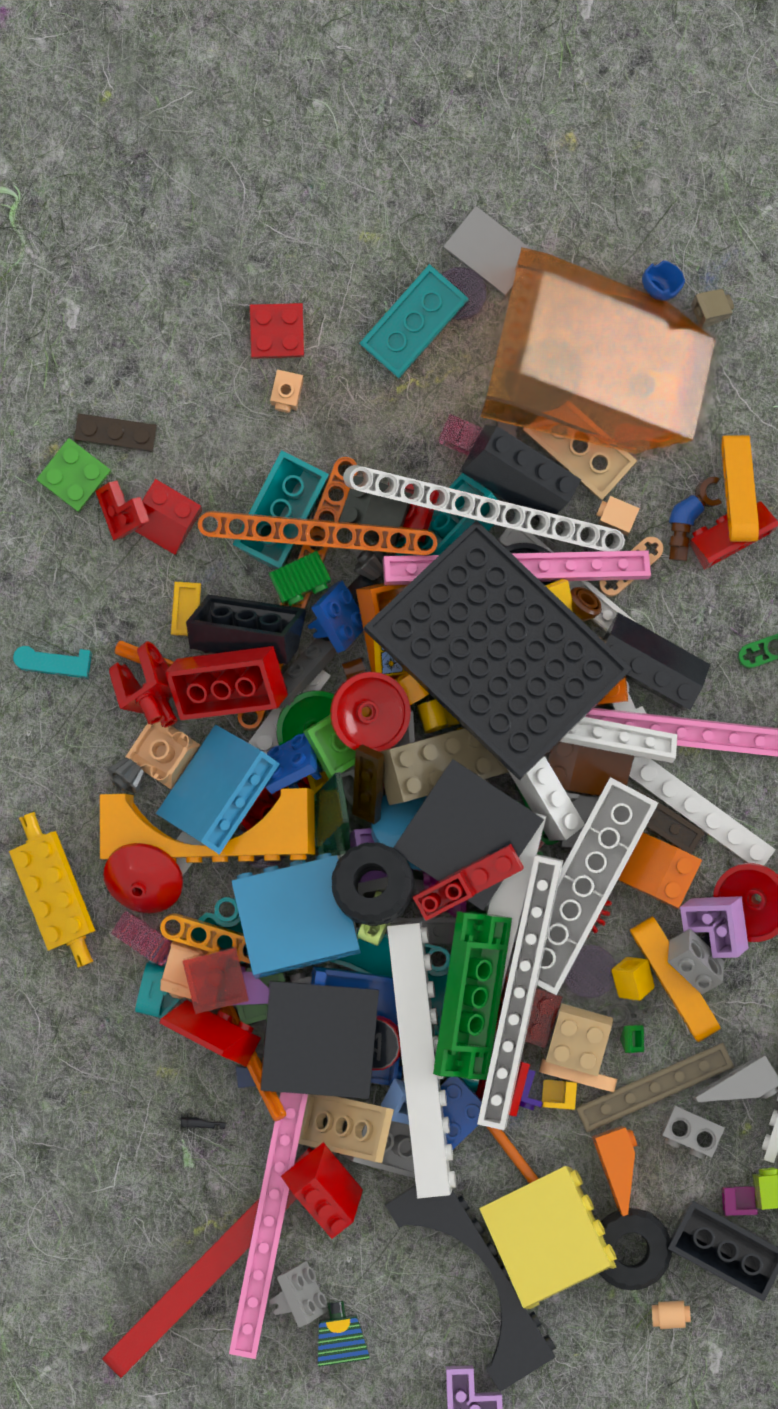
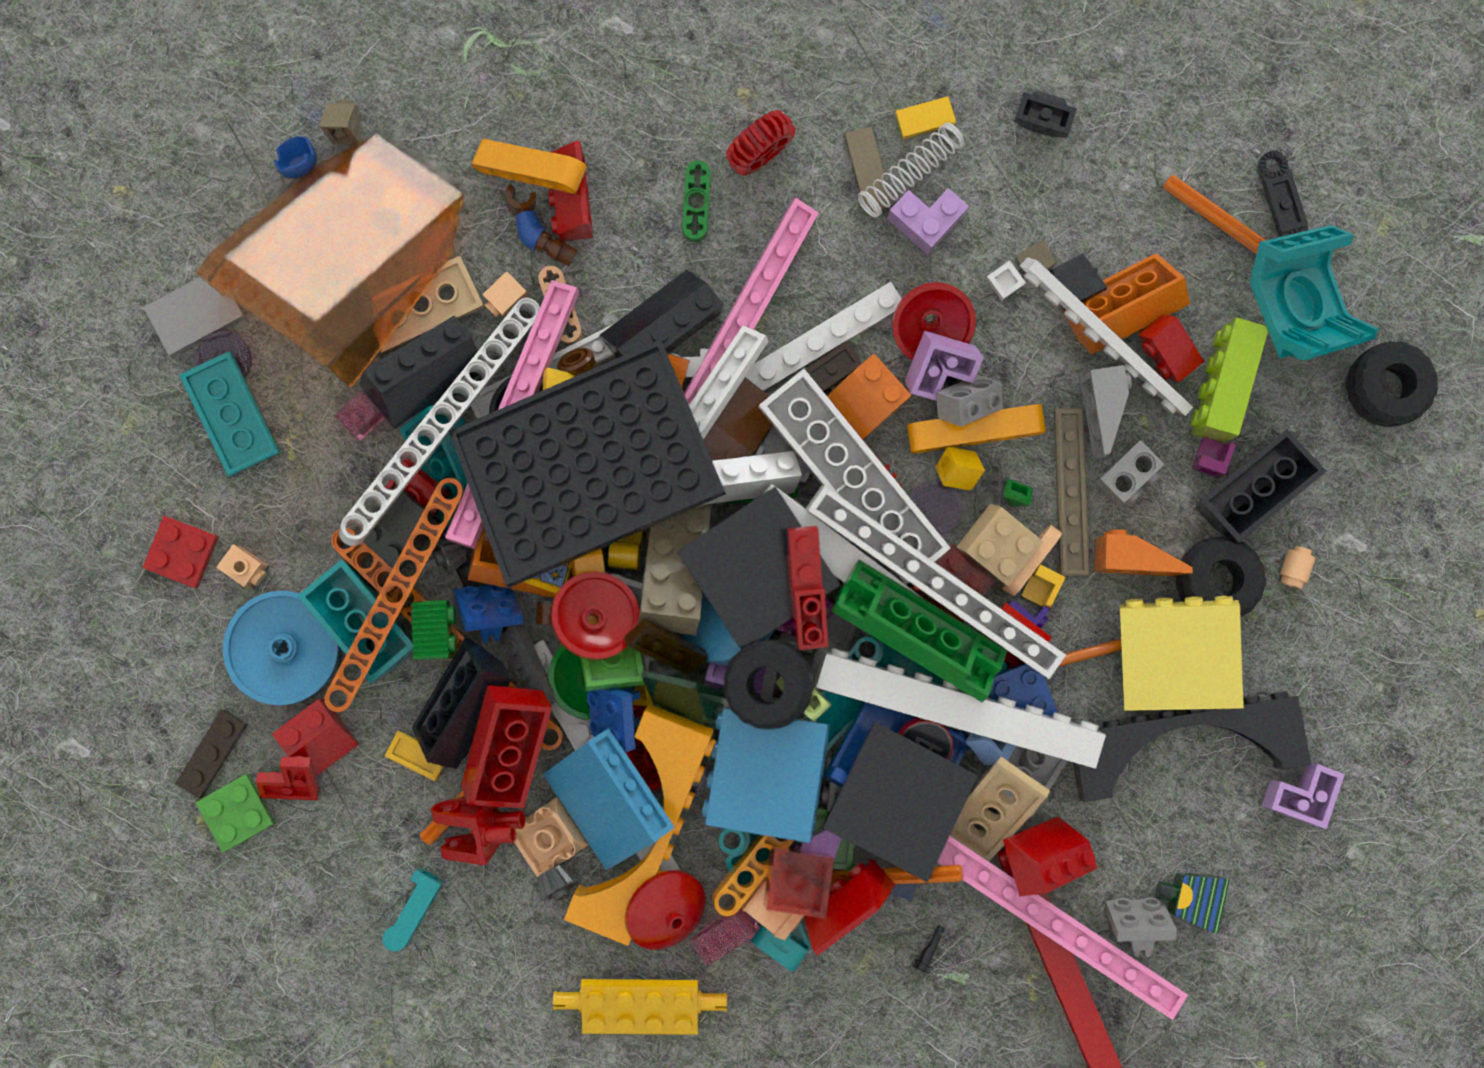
camera: 65 degrees left, 0 degrees up
none -> dark azure dish [223,591,340,705]

